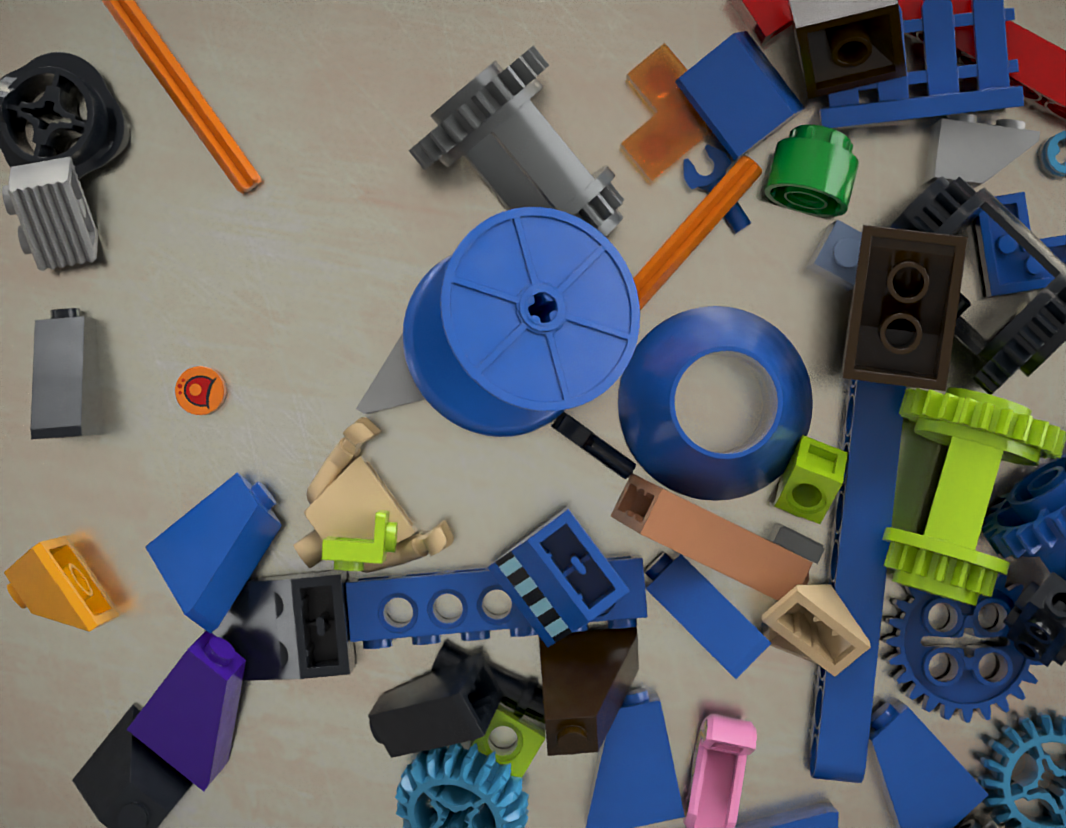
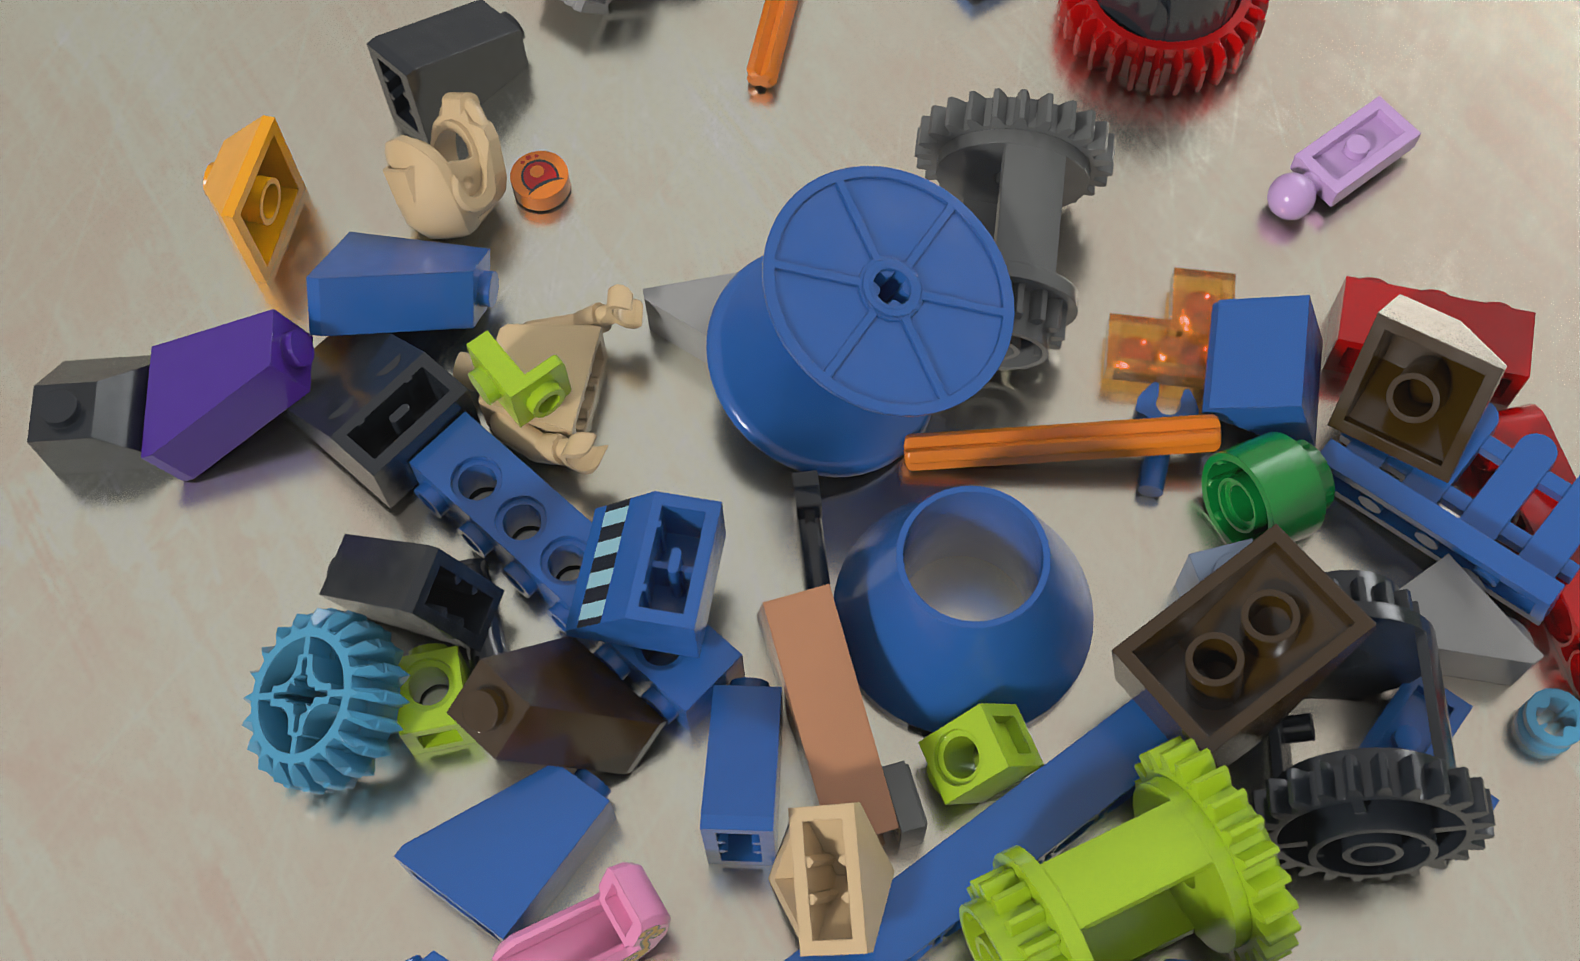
camera: 45 degrees right, 25 degrees down
none -> tan helmet [383,92,507,239]

